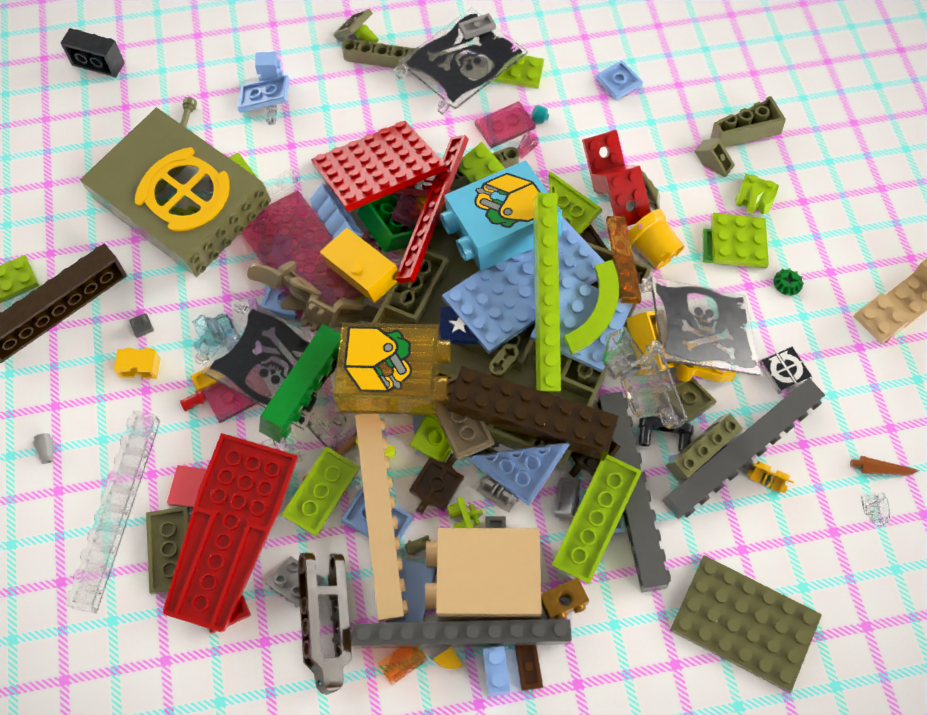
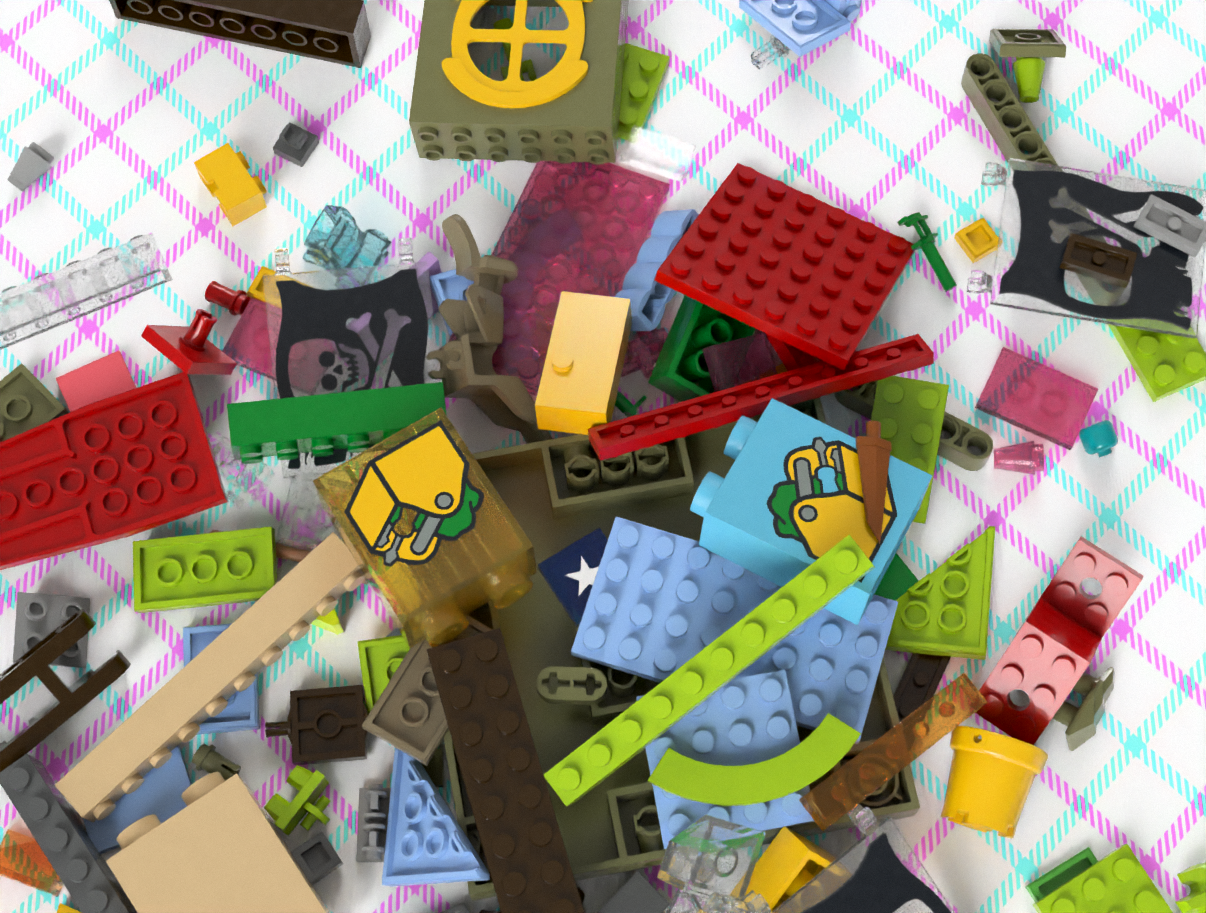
camera: 55 degrees right, 5 degrees up
none -> red tile [141,309,237,375]
none -> dark orange bar [855,421,892,544]
none -> green piece [897,212,957,292]
none -> yellow tile [954,217,1002,264]
none -> dark brown plate [1059,233,1137,288]

